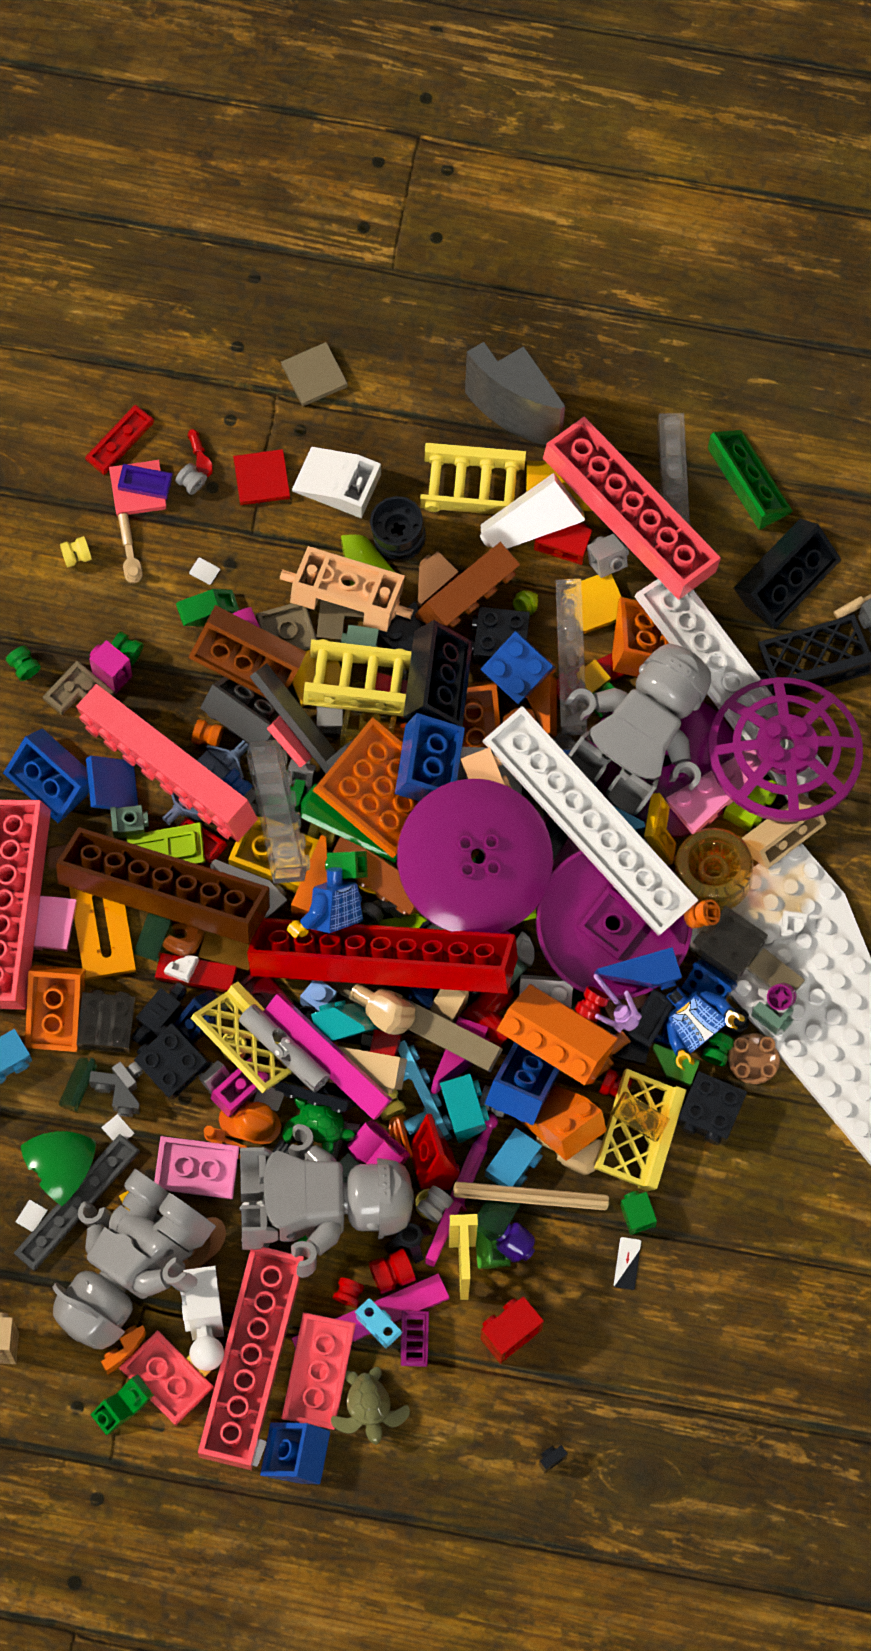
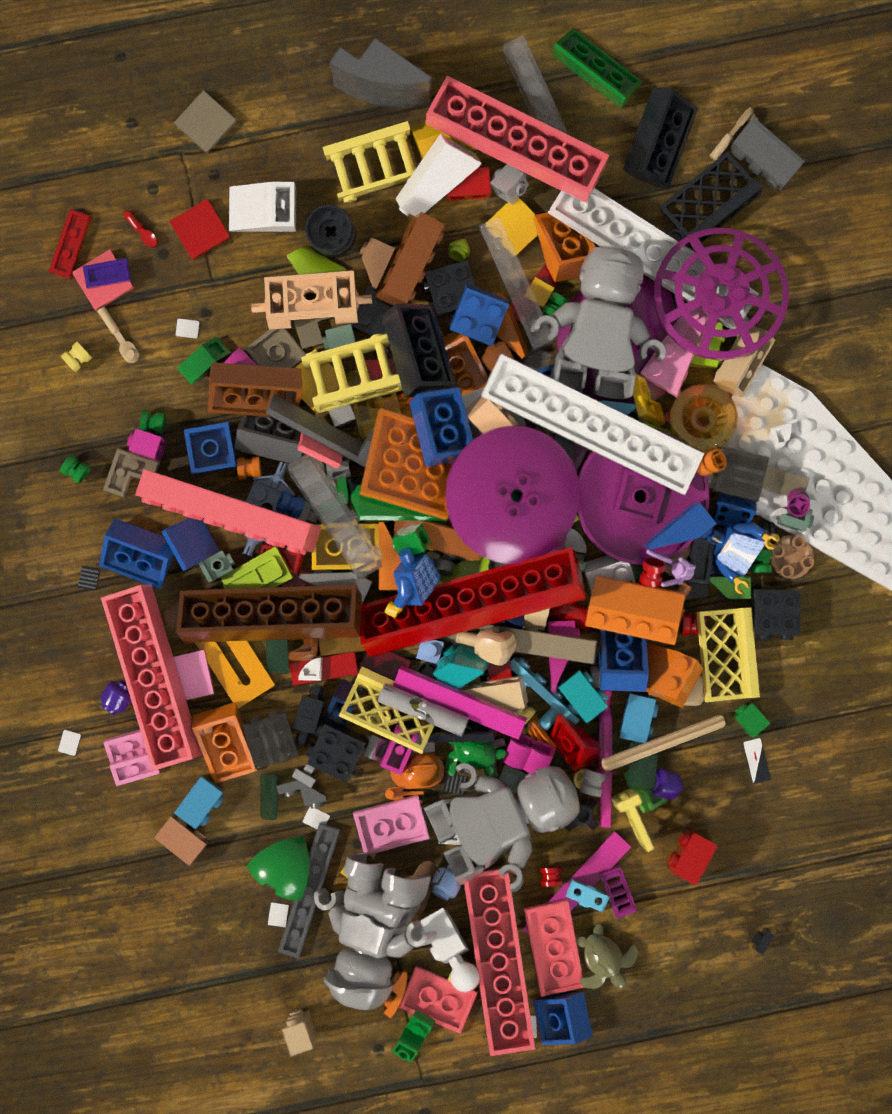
camera: 20 degrees left, 15 degrees up
light grey wheel [175,463,207,495] -> none
red wheel [368,1248,416,1295] -> none
clear yellow plate [611,1092,670,1142] -> none
none -> blue brick [184,422,237,476]
none -> light blue head [430,865,462,901]

